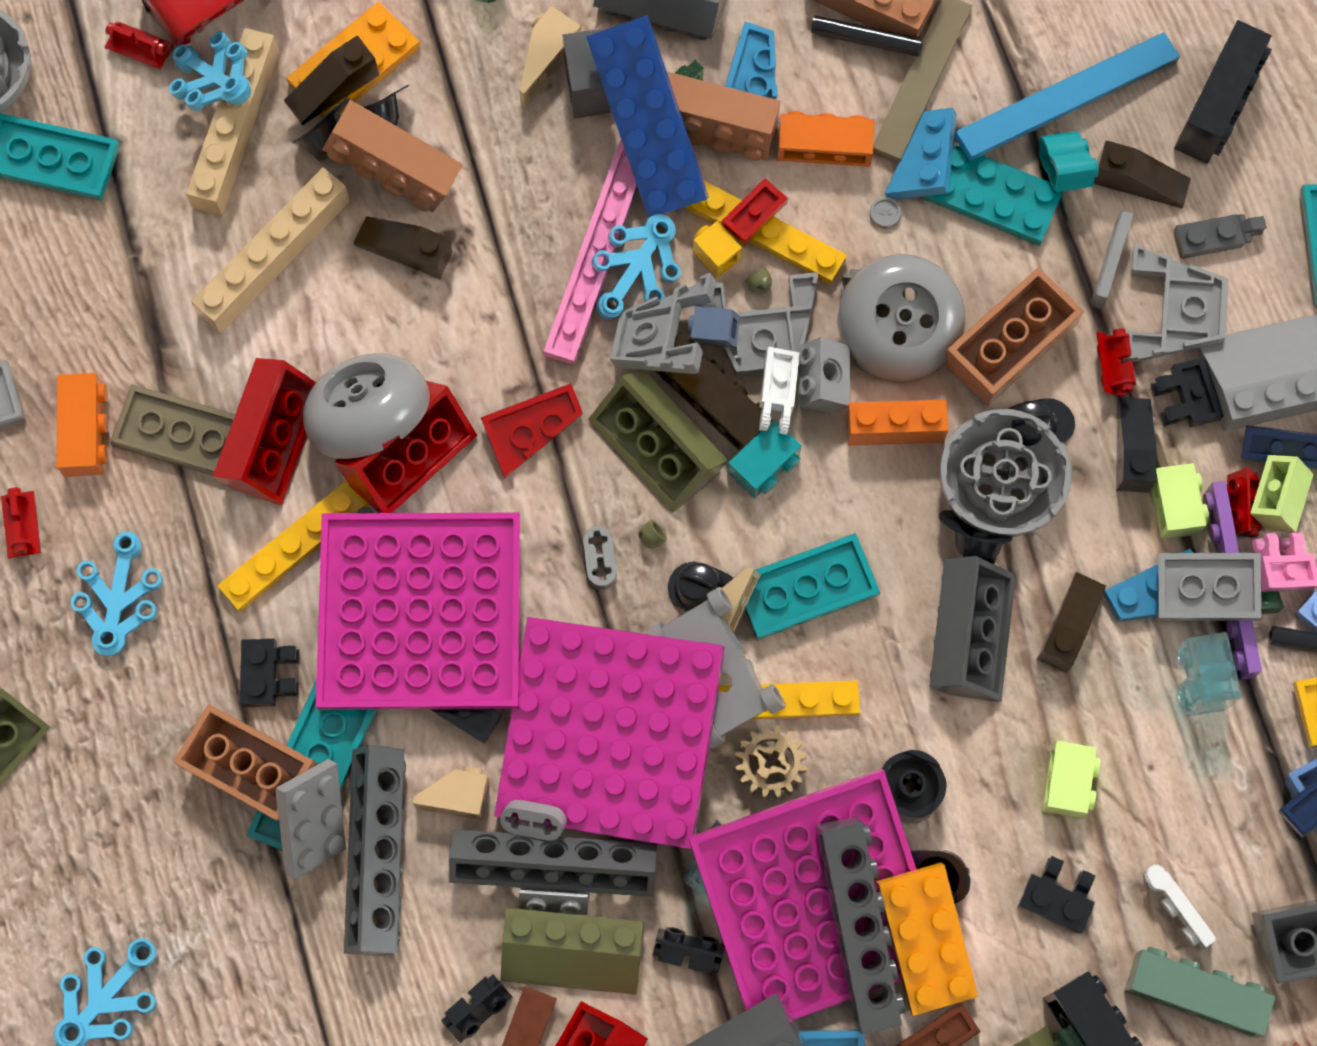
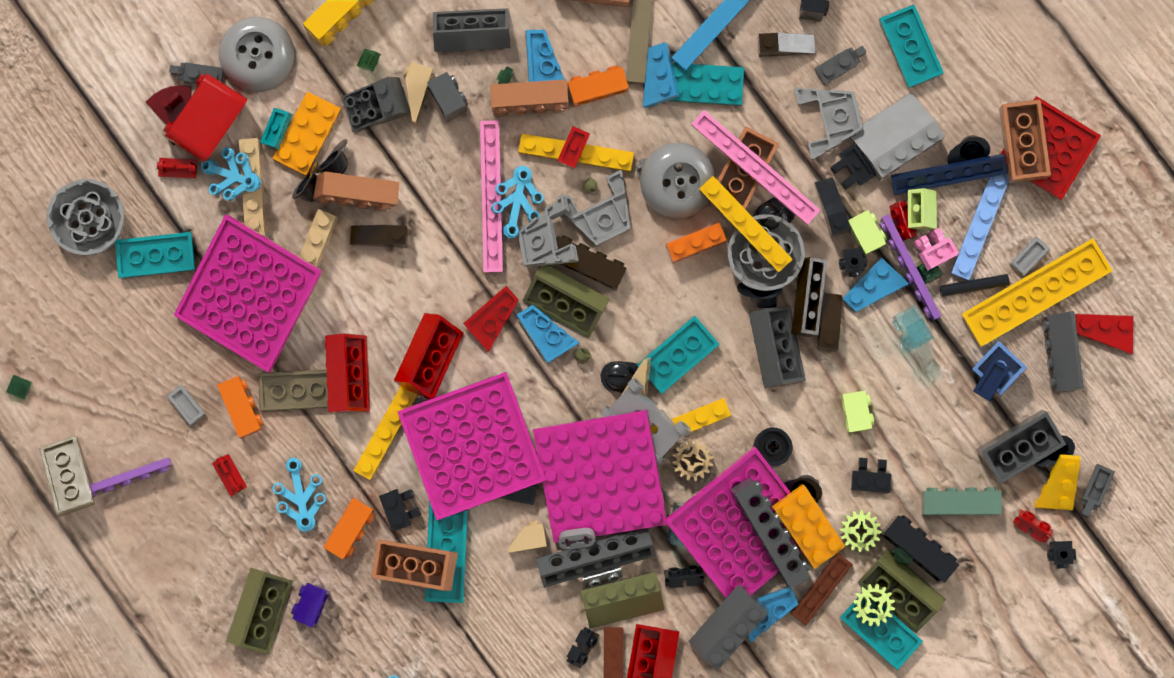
camera: 20 degrees left, 10 degrees up
light grey plate [275,759,346,880] -> none
dark brown slope [284,35,379,126] -> none
light grey brick [303,353,430,459] -> none
dark grey brick [344,745,406,956] -> none
light grey beam [583,526,617,590] -> none
blue plate [586,15,709,218] -> none
sand blue brick [688,306,740,348] -> none
yellow brick [693,221,742,278] -> none
teal brick [727,420,802,499] -> none
white hinge [759,347,800,435] -> none
light grey brick [799,337,850,414] -> none
black piece [811,15,923,57] -> none
light grey piece [870,197,901,228] -> none
teal brick [1039,131,1099,192] -> none
light grey tile [1090,211,1133,310] -> none
red hinge [1096,328,1136,397] -> none
white hinge [1143,864,1216,949] -> none
light grey plate [1158,553,1262,621] -> none
none -> dark pink plate [174,215,323,372]
none -> teal plate [260,108,293,150]
none -> dark purple slope [291,583,330,627]
none -> orange brick [323,498,375,560]
none -> dark grey slope [342,77,410,132]
none -> dark azure wing [516,305,580,364]
none -> bright pink plate [691,110,820,225]
none -> yellow plate [699,176,793,273]
none -> dark brown brick [791,257,827,337]
none -> black brick [839,247,867,277]
none -> yellowish green gear [839,510,882,552]

